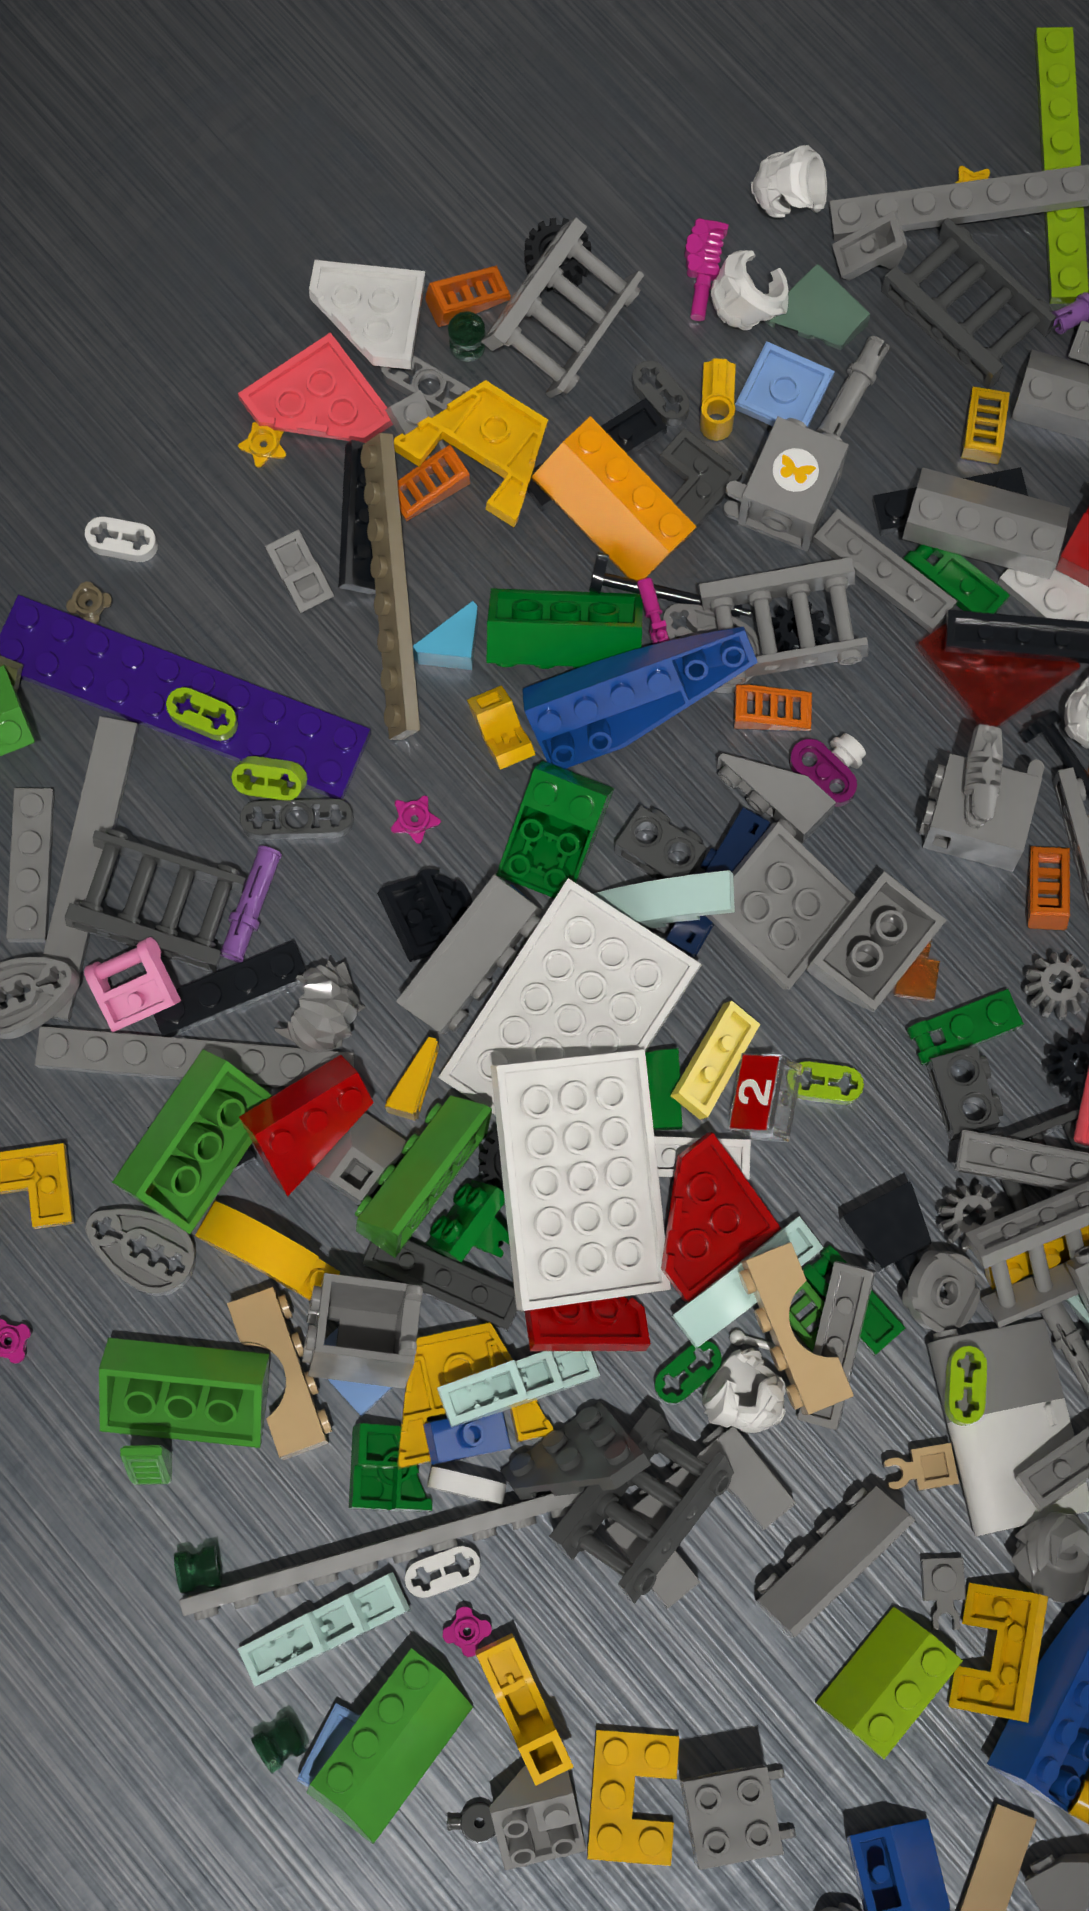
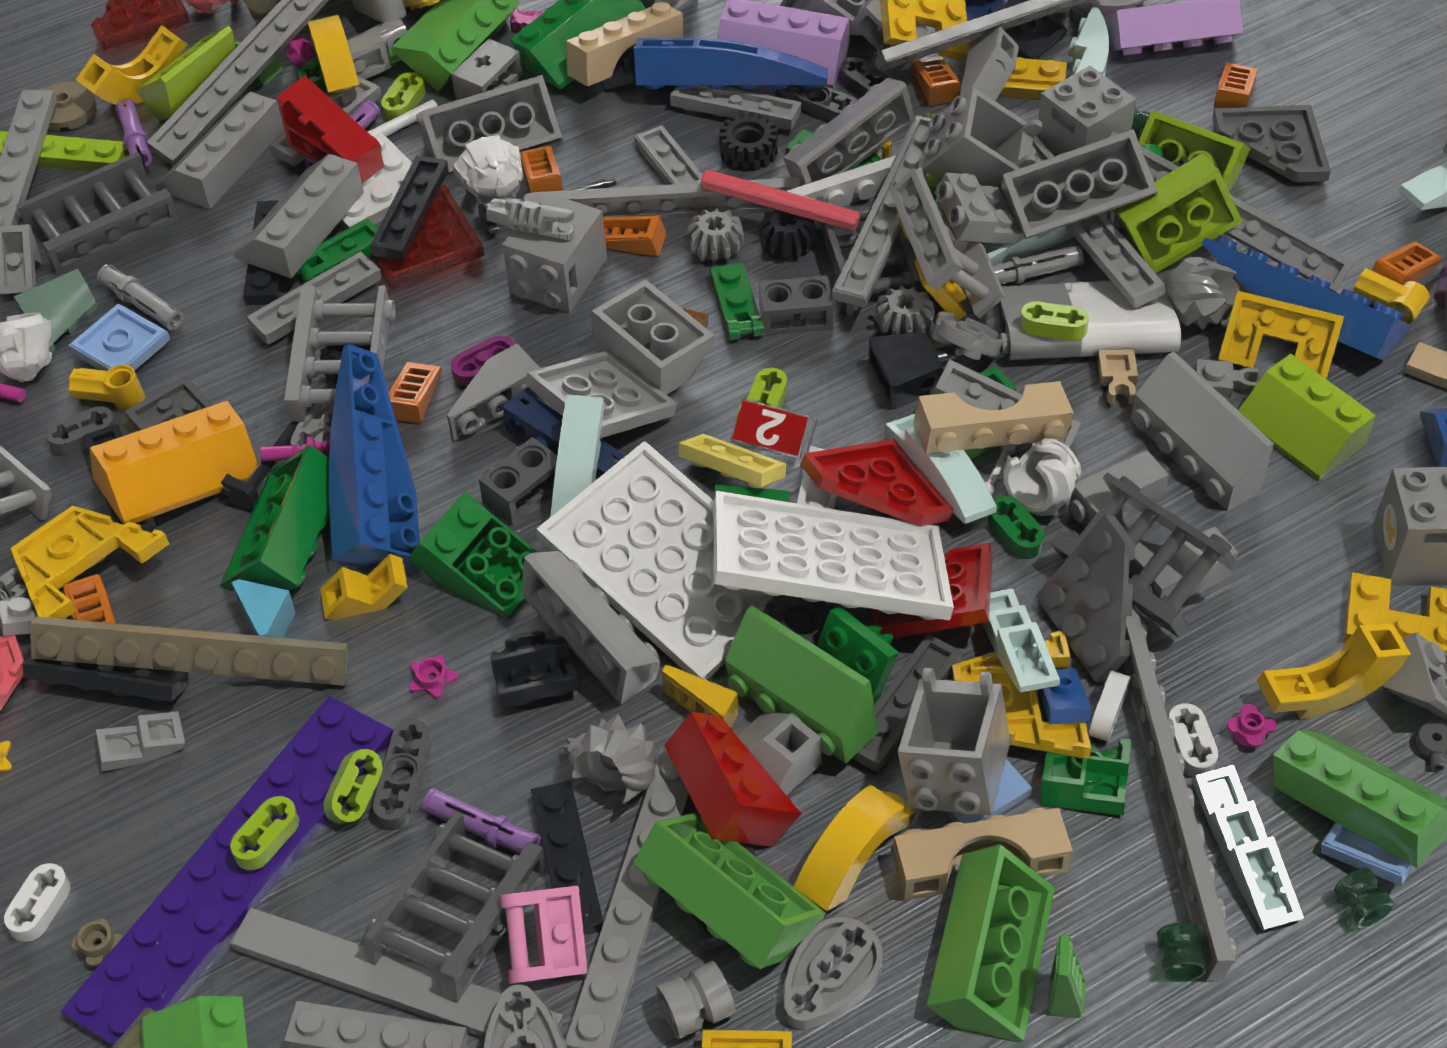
camera: 80 degrees left, 25 degrees down
light grey container [723,416,849,552] -> none
white plate [830,733,866,769] -> none
yellow slope [961,386,1010,465] -> none
none -> light grey wheel [655,961,736,1039]

